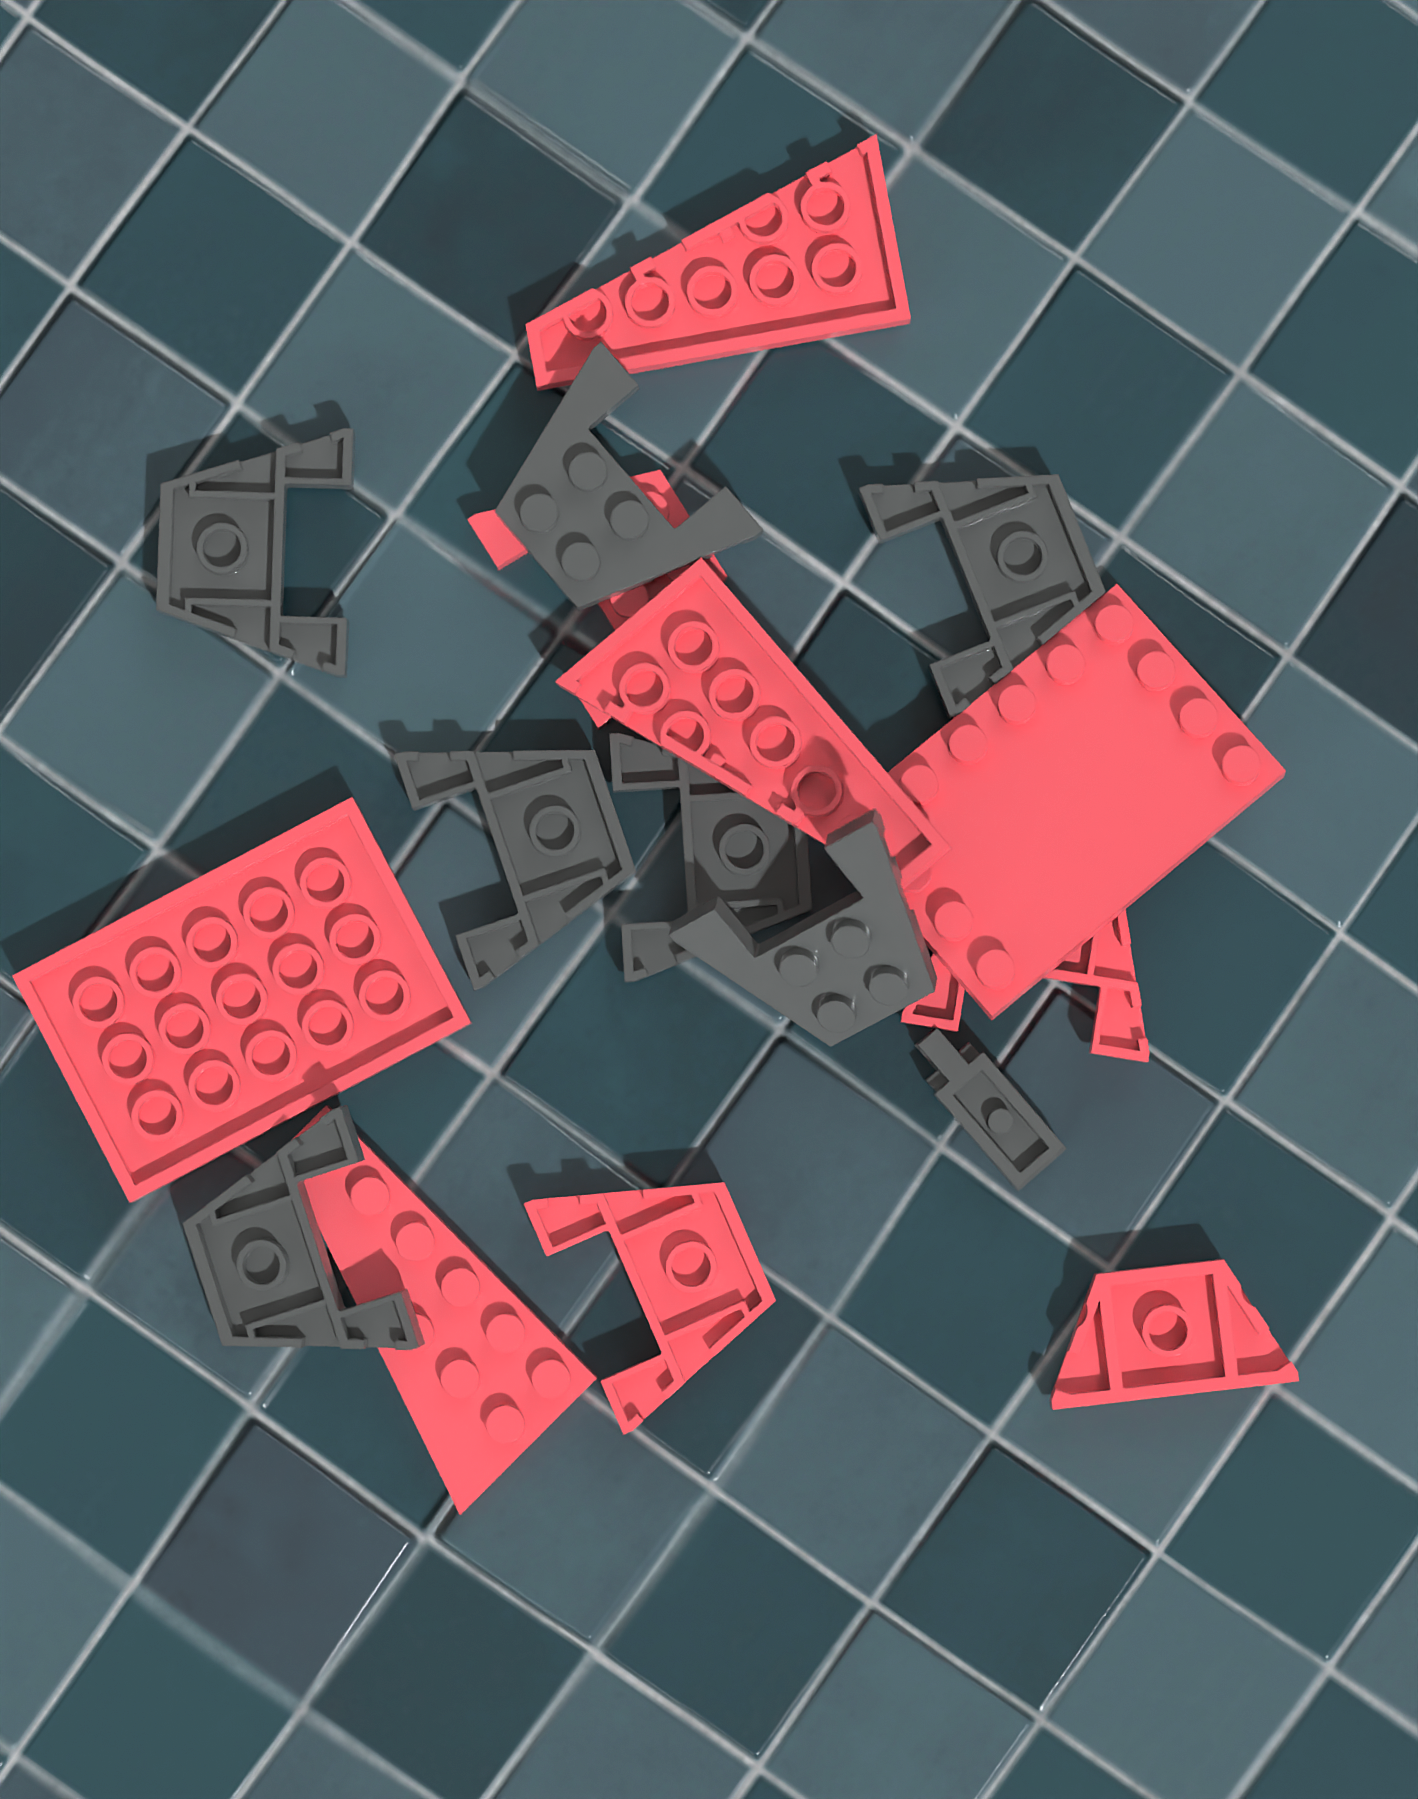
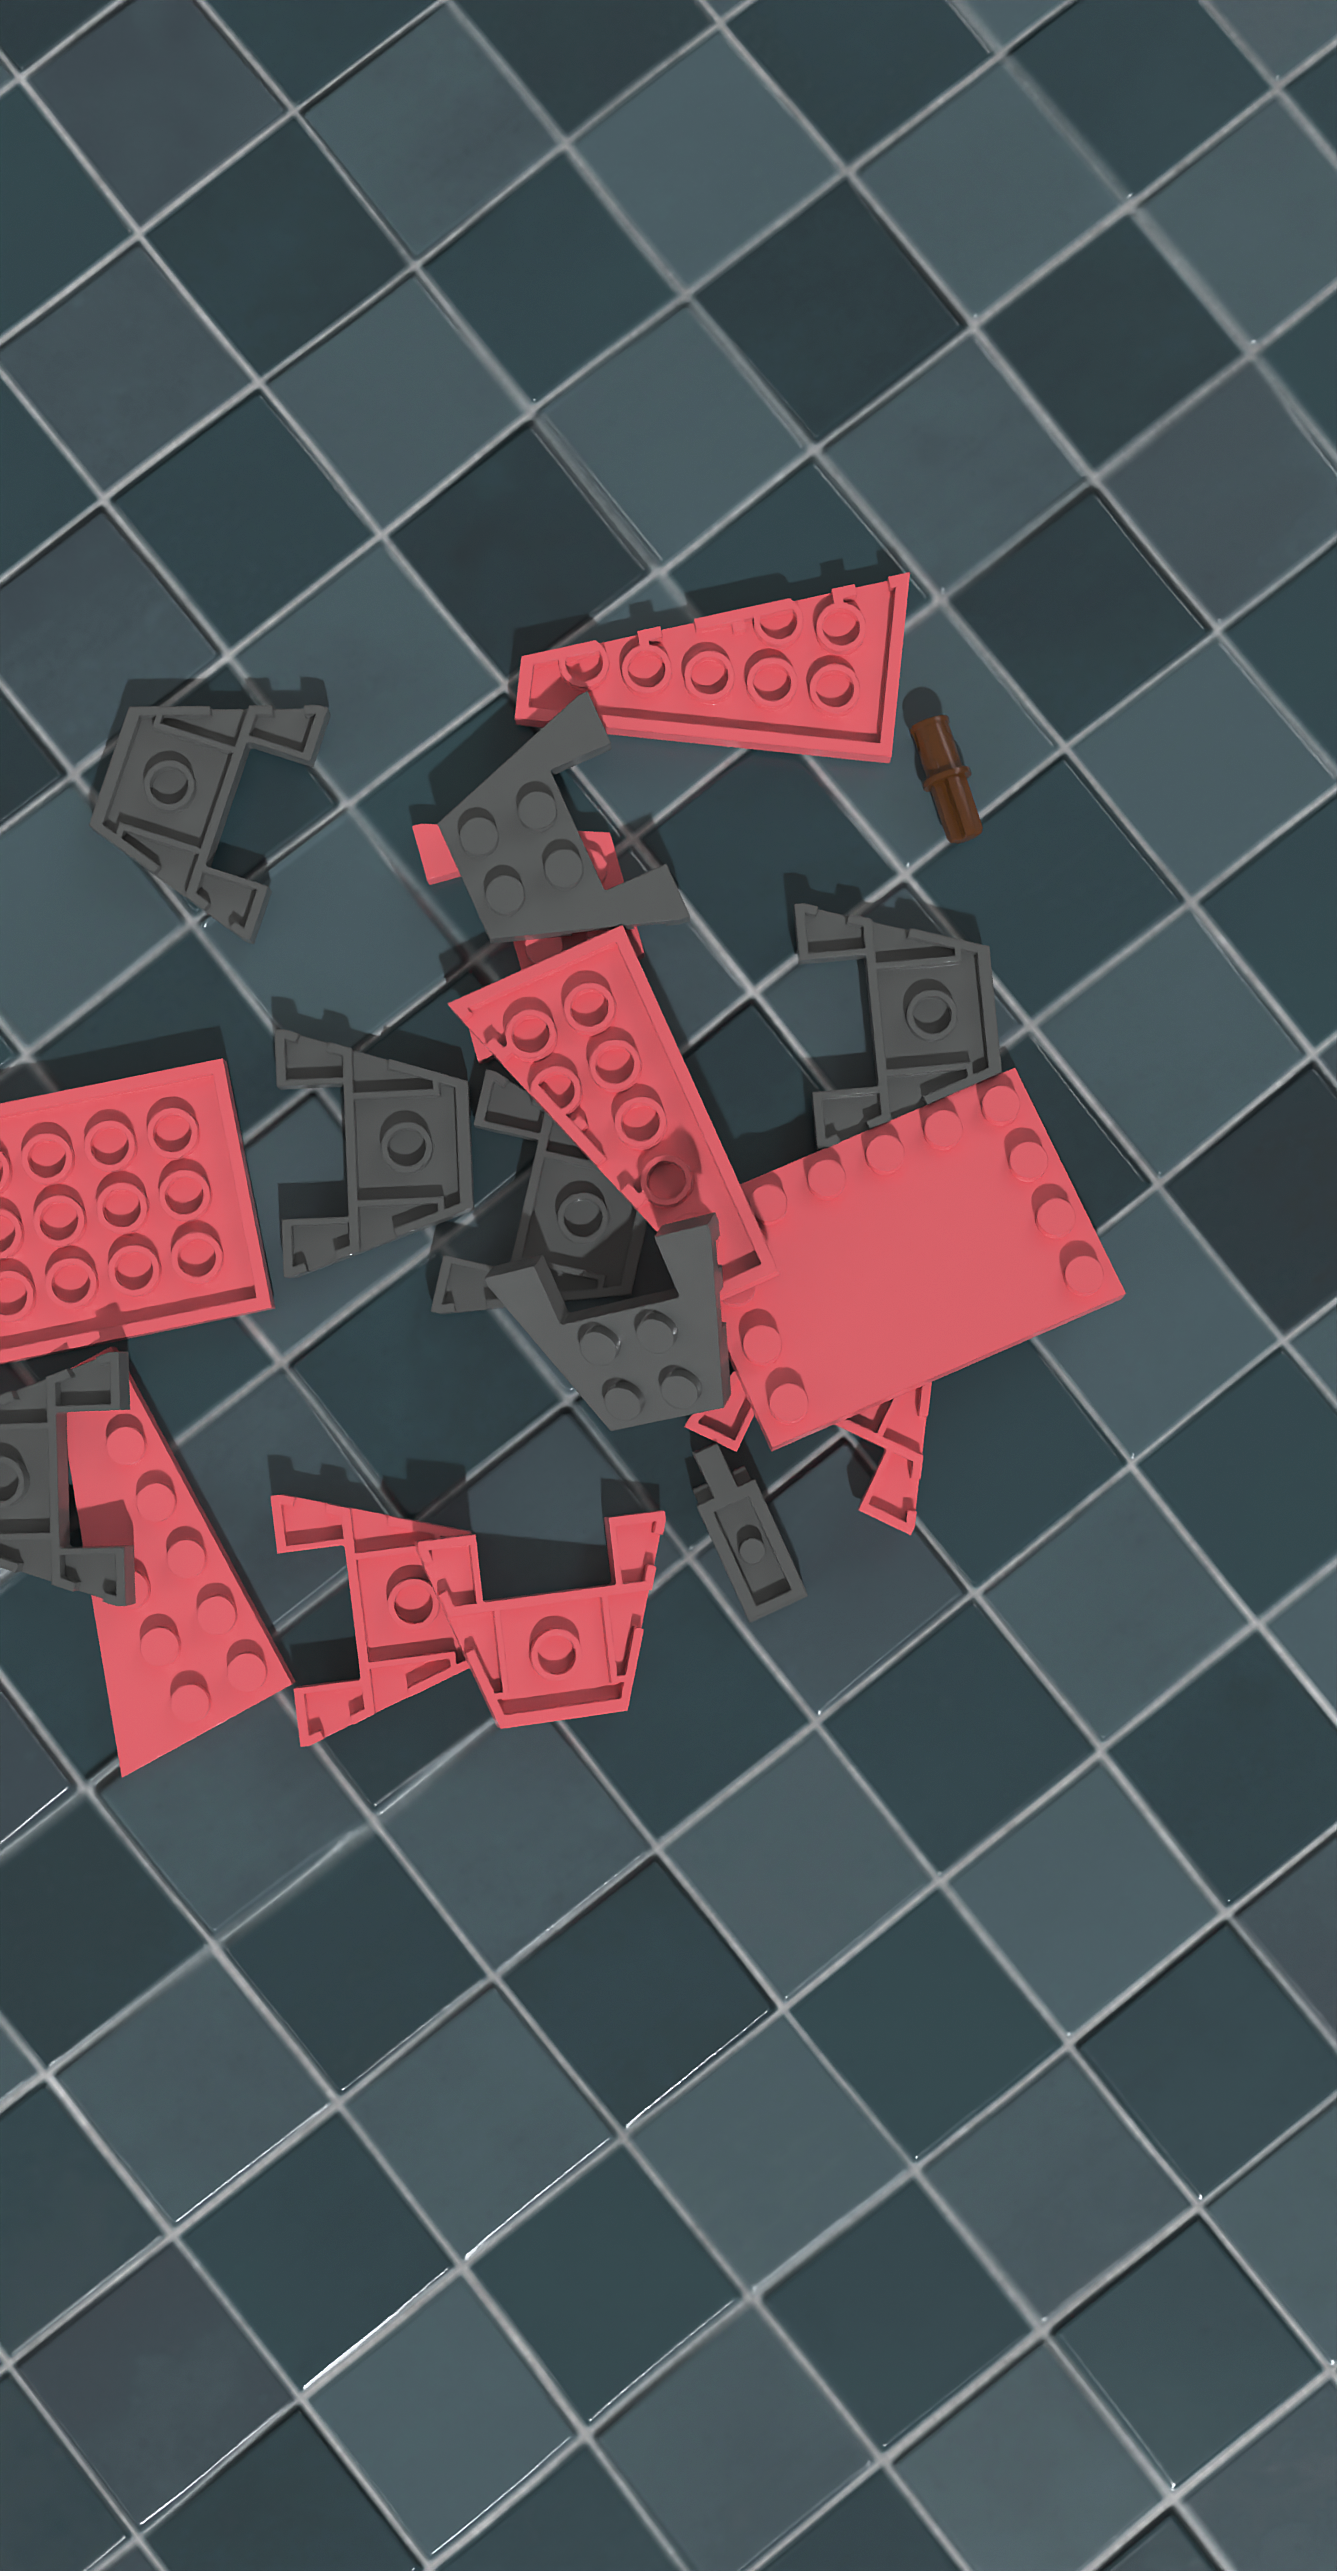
camera: 10 degrees right, 0 degrees up
coral wing [1049,1259,1299,1410] -> none
none -> coral wing [415,1510,666,1729]
none -> reddish brown axle [909,715,983,844]

